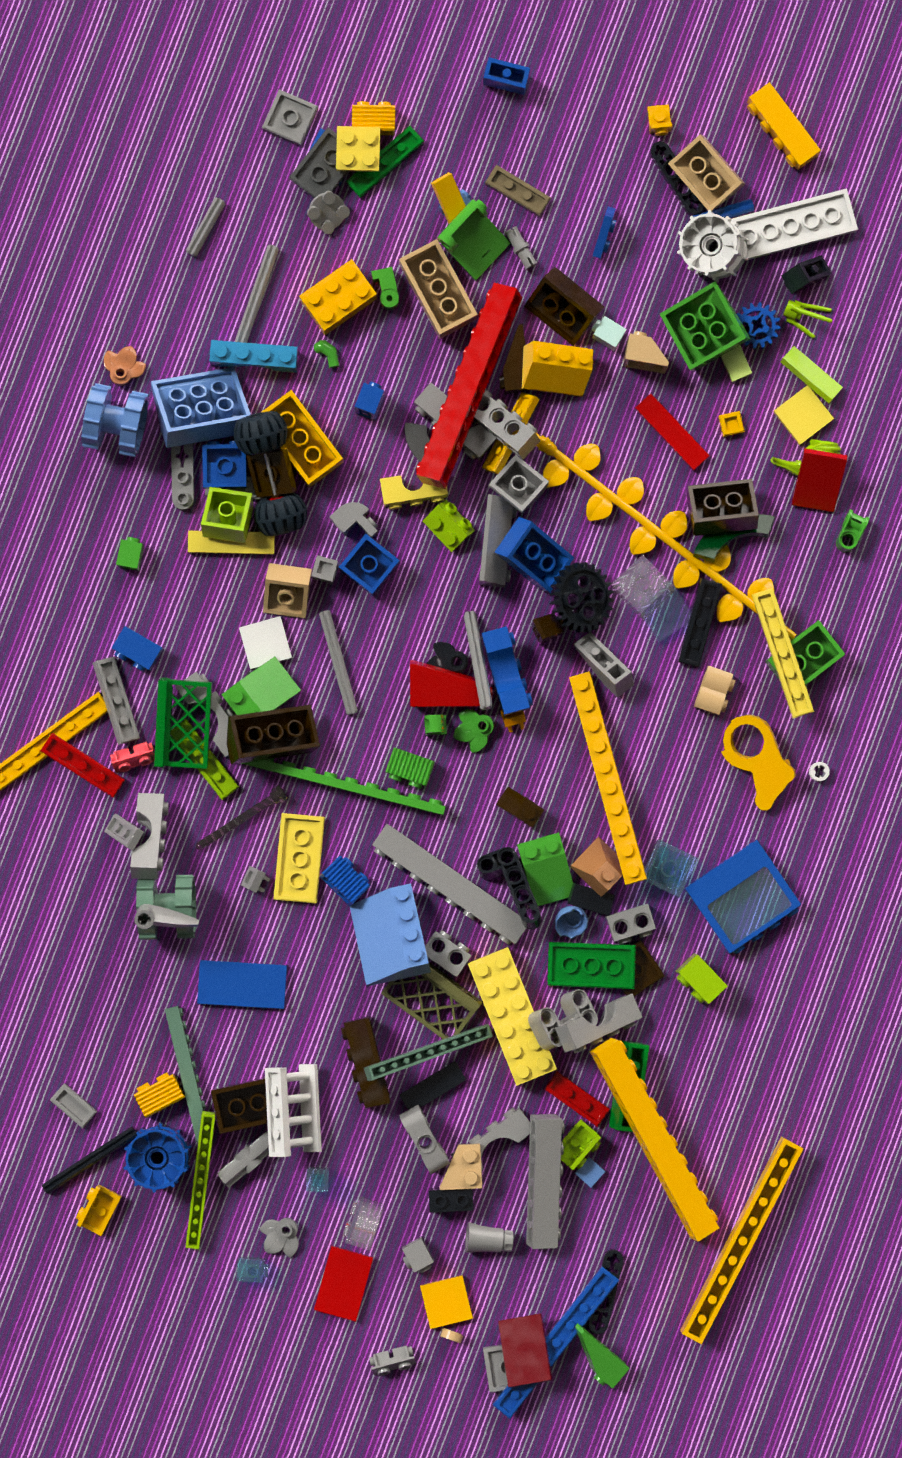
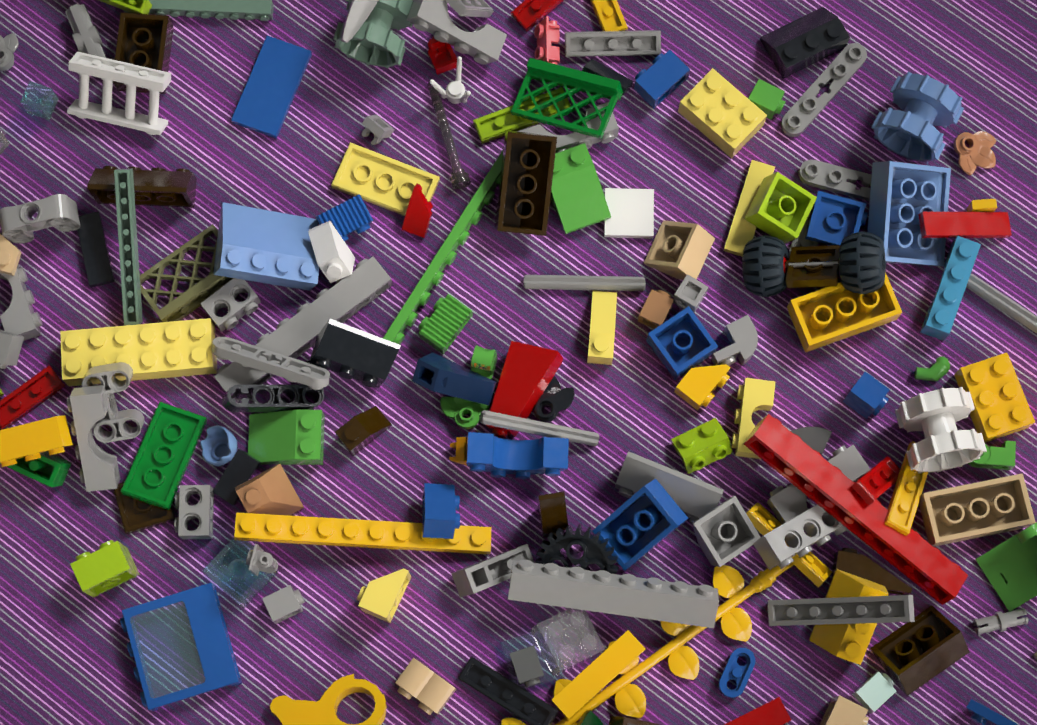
camera: 115 degrees right, 10 degrees down
none -> light grey piece [211,337,330,390]
none -> light grey hinge [246,544,278,576]
none -> light grey brick [262,585,305,624]
none -> white slope [308,221,355,283]
none -> black slope [309,319,401,388]
none -> light yellow slope [357,569,411,623]
none -> red slope [402,183,433,238]
none -> dark blue slope [412,353,496,405]
none -> blue brick [422,483,460,539]
none -> red slope [427,36,457,75]
none -> white plant [430,56,471,104]
none -> light grey brick [508,559,719,628]
none -> dark grey brick [509,645,544,688]
none -> yellow tile [551,630,645,720]
none -> black tile [582,59,634,95]
none -> light yellow slope [587,290,617,365]
none -> medium nougat brick [638,290,674,329]
none -> yellow slope [674,364,731,411]
none -> light yellow brick [678,68,767,158]
none -> blue plate [718,648,756,698]
none -> black slope [760,7,850,79]
none -> light grey plate [768,595,915,626]
none -> light grey piece [781,43,867,137]
none -> red tile [851,456,900,505]
none -> yellow tile [884,441,928,536]
none -> white piece [895,387,987,474]
none -> red tile [918,212,1012,238]
none -> yellow tile [966,199,997,212]

